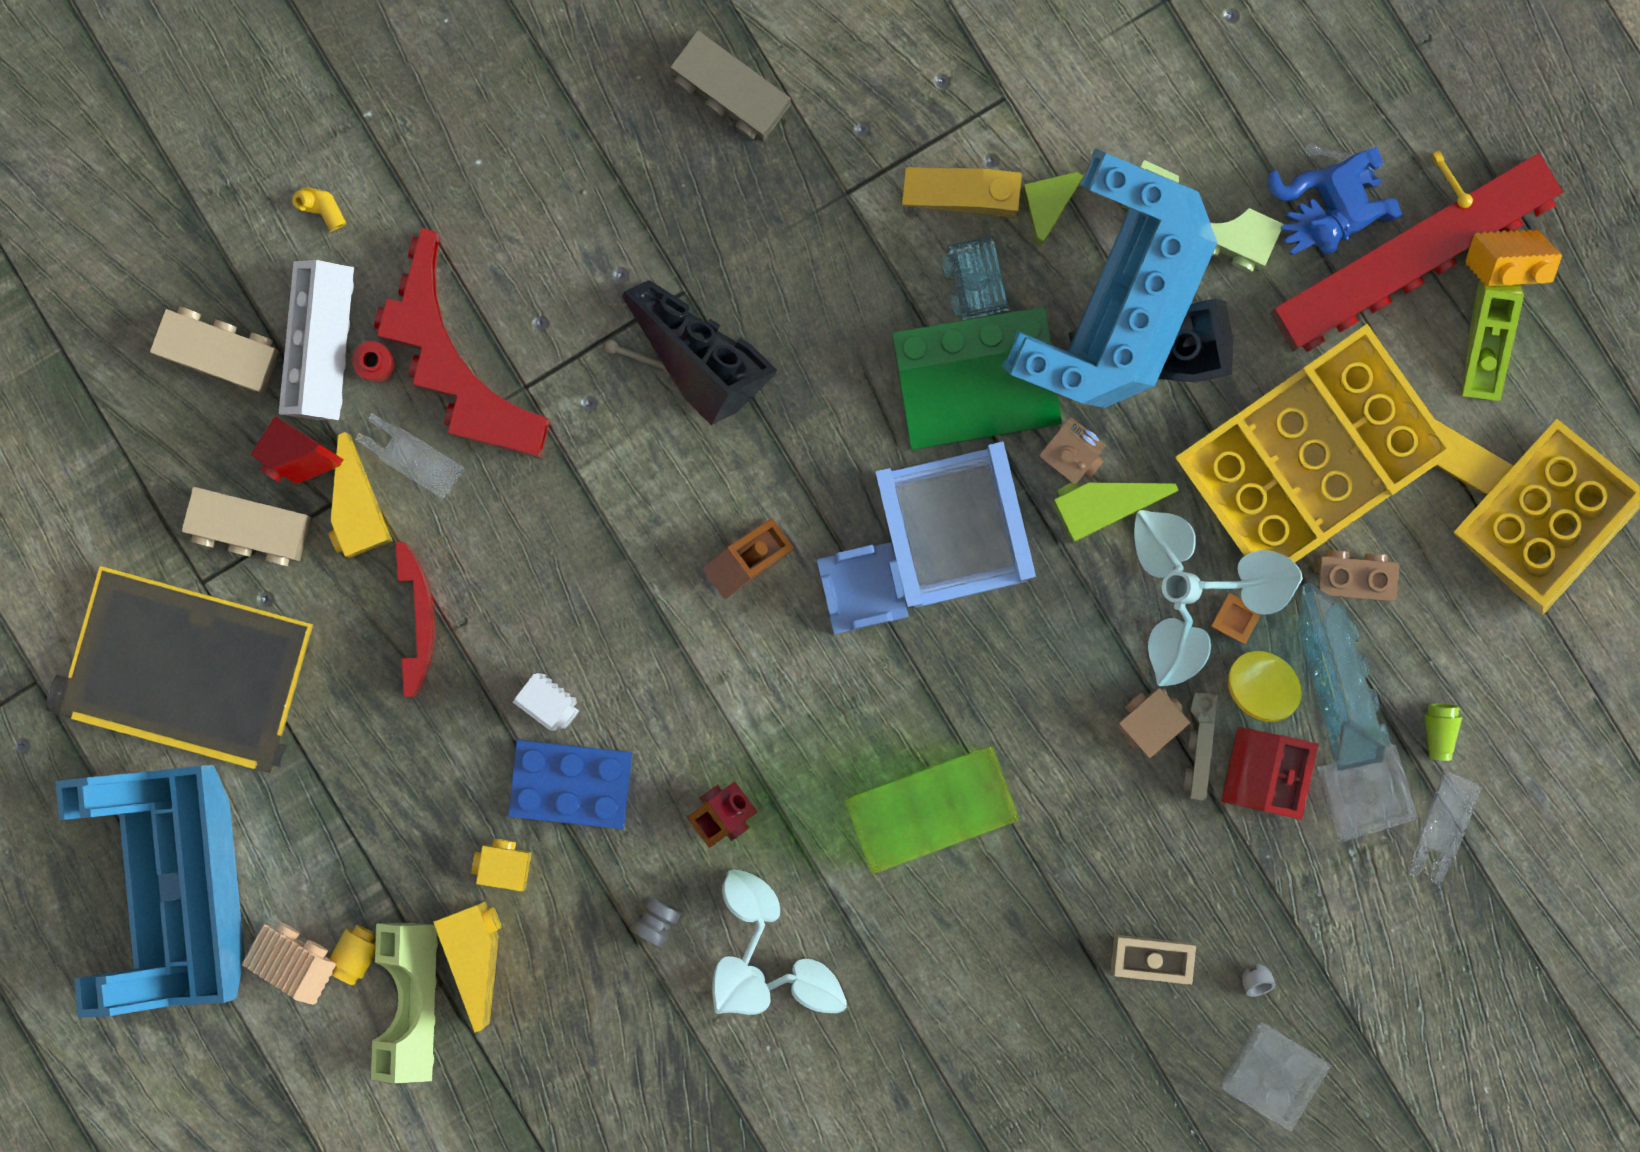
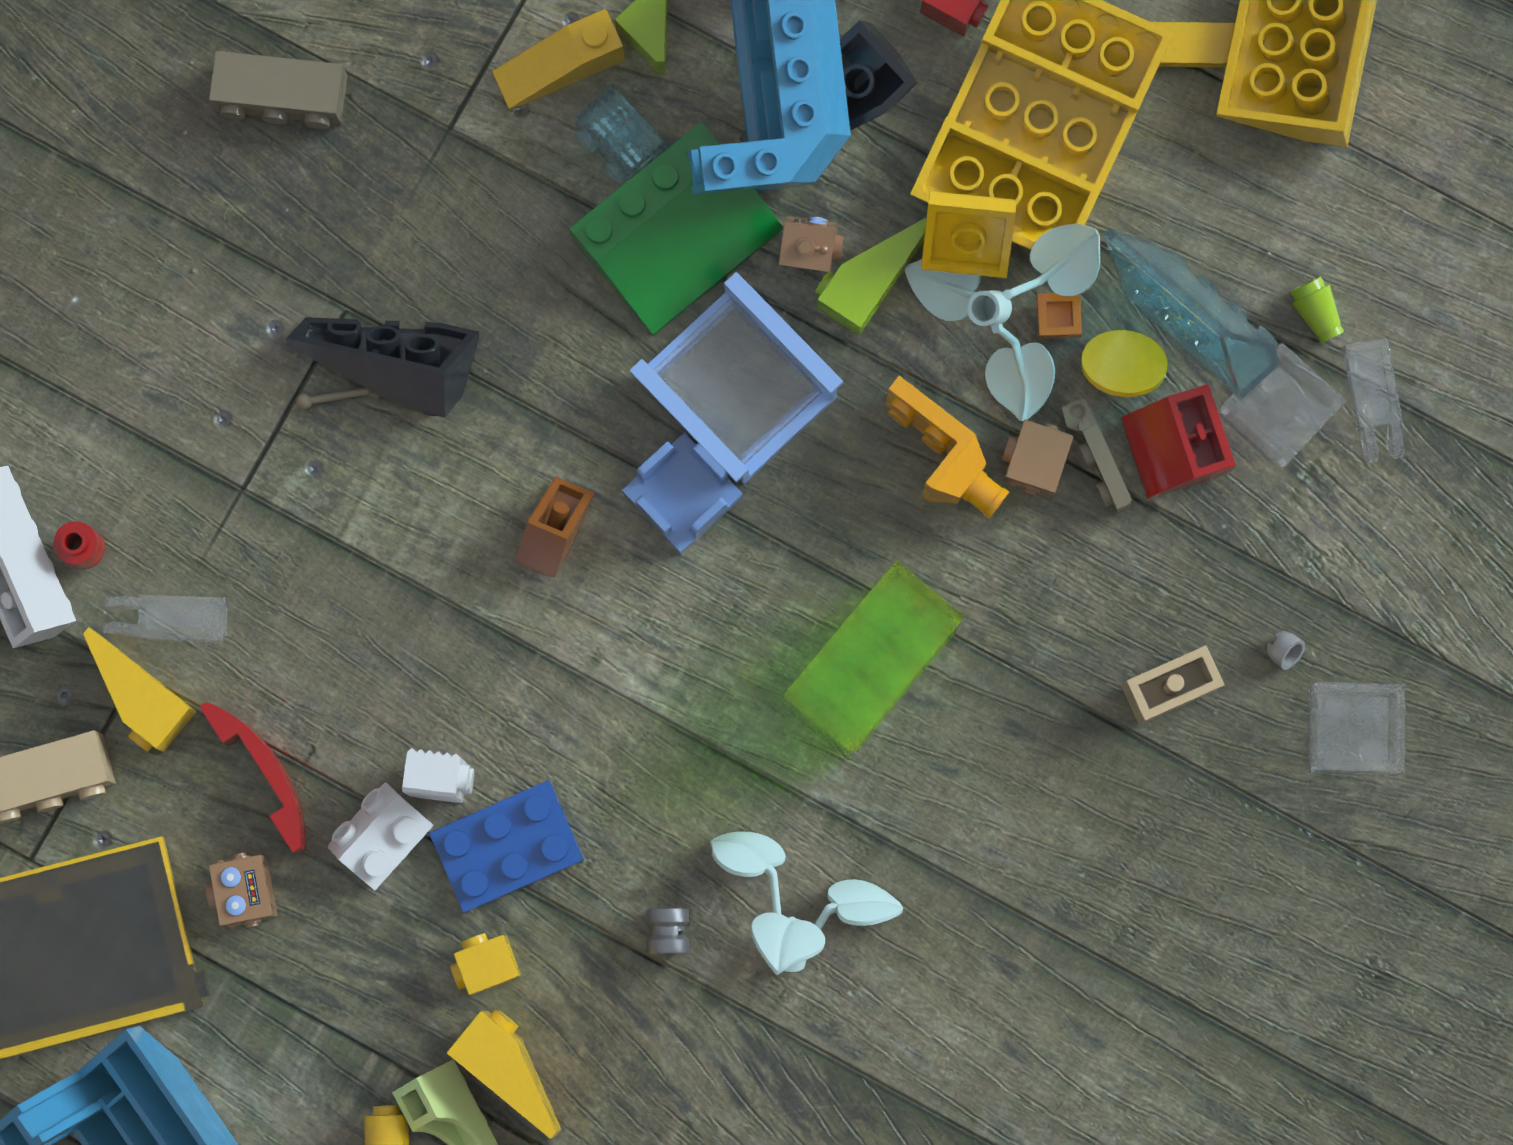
camera: 30 degrees left, 5 degrees down
red slope [250,416,344,484] -> none
red arch [374,228,550,458] -> none
dark red brick [687,781,758,848] -> none
medium nougat bracket [1314,550,1400,602] -> none
none -> medium nougat head [206,853,278,929]
none -> white bracket [328,783,434,891]
none -> light orange plate [885,375,1009,519]
none -> yellow bracket [921,191,1017,278]

